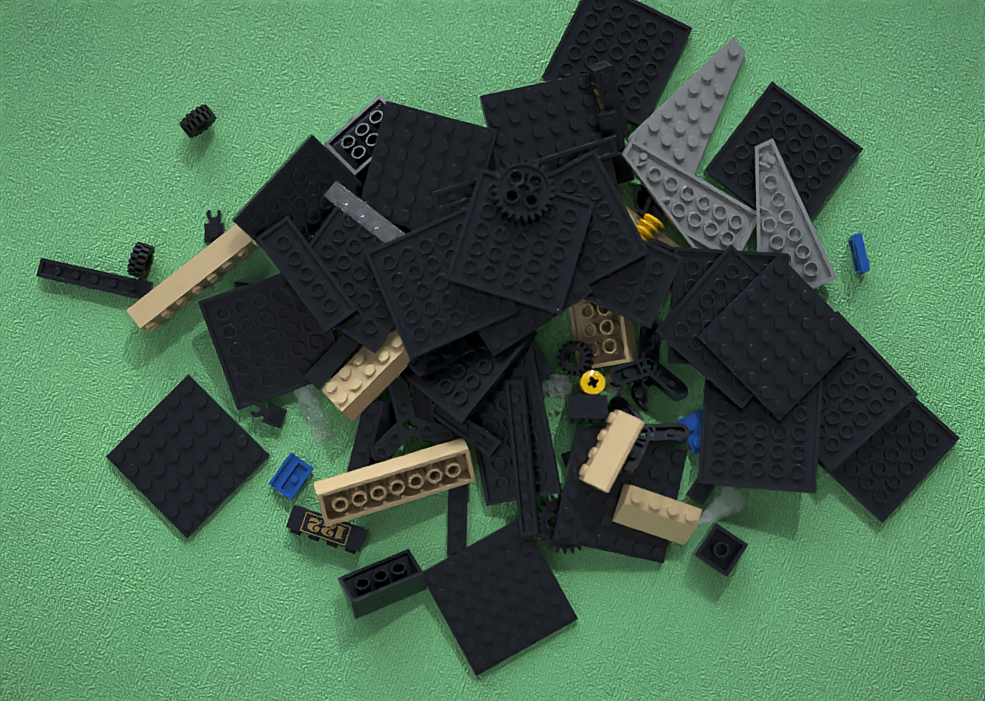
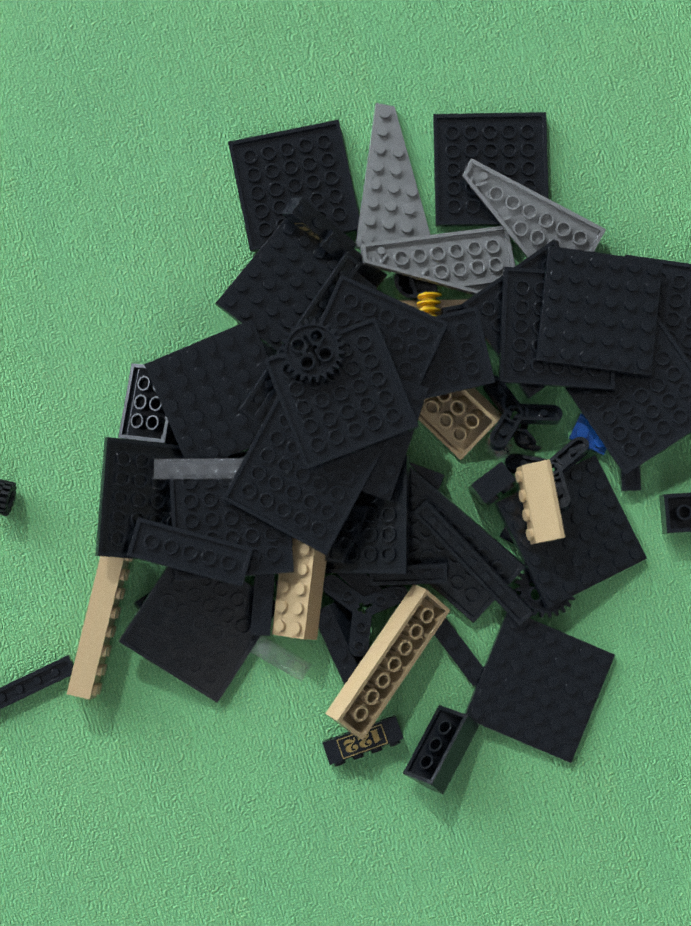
camera: 35 degrees left, 0 degrees up
black plate [106,374,270,538] -> none
black tyre [127,242,155,279] -> none
black plate [204,210,225,244] -> none
black plate [250,401,287,428] -> none
blue plate [269,452,314,500] -> none
clear head [542,374,572,399] -> none
black tyre [557,341,594,376] -> none
yellow piece [579,370,605,395] -> none
tan slope [612,484,702,545] -> none
clear slope [696,486,747,529] -> none
blue plate [848,233,870,276] -> none

